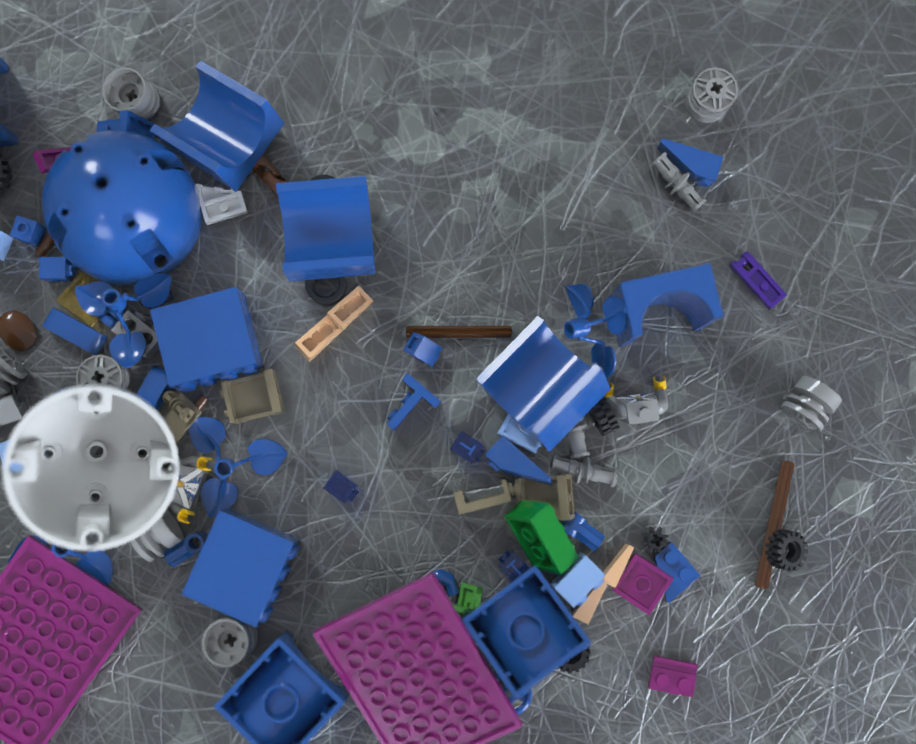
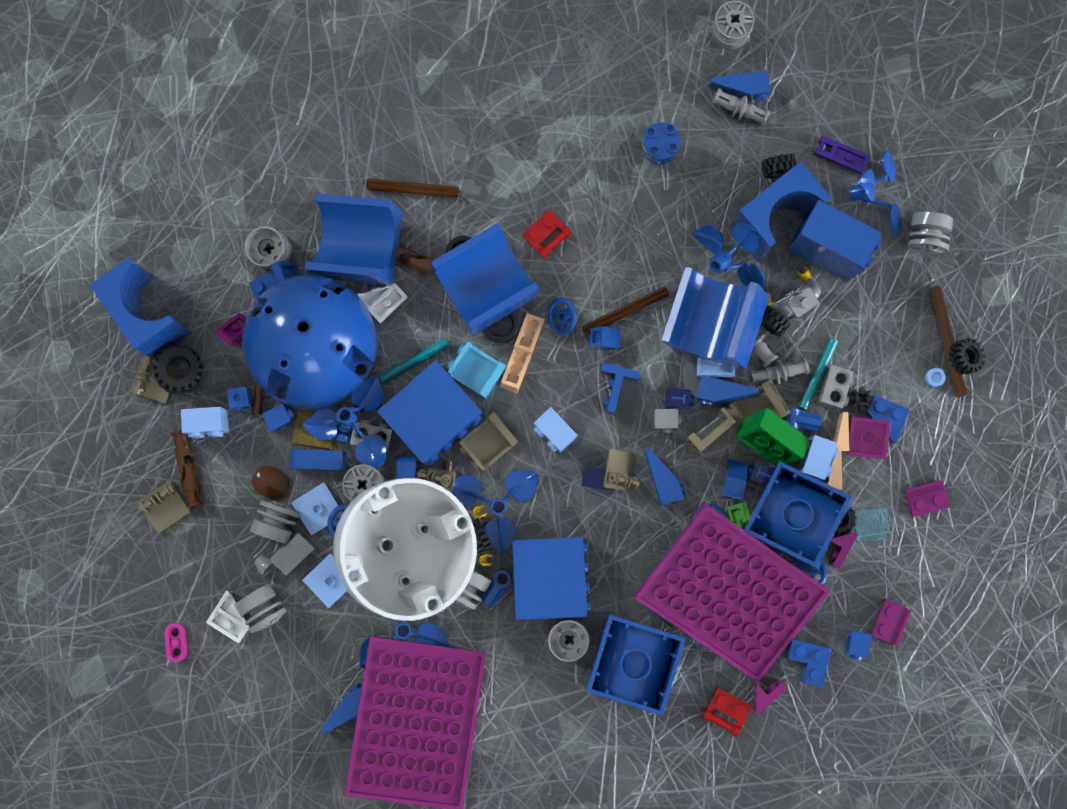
camera: 25 degrees left, 0 degrees up
none -> light blue plate [291,482,343,535]
none -> reddish brown axle [366,179,459,198]
none -> teal piece [379,338,449,384]
none -> medium azure panel [446,341,507,399]
none -> black tyre [472,518,494,556]
none -> red plate [522,209,572,259]
none -> light blue brick [534,407,578,453]
none -> blue piece [548,297,577,335]
none -> dark tan hinge [603,448,640,492]
none -> blue brick [641,122,680,165]
none -> blue slope [644,448,686,506]
none -> light grey brick [653,409,682,433]
none -> blue slope [721,459,748,501]
none -> black tyre [761,153,797,179]
none -> blue brick [787,200,882,281]
none -> teal piece [798,338,838,410]
none -> light grey brick [817,365,855,410]
none -> magenta slope [829,533,858,568]
none -> blue plant [850,150,902,238]
none -> clear light blue piece [853,508,891,542]
none -> light blue tile [925,368,946,387]

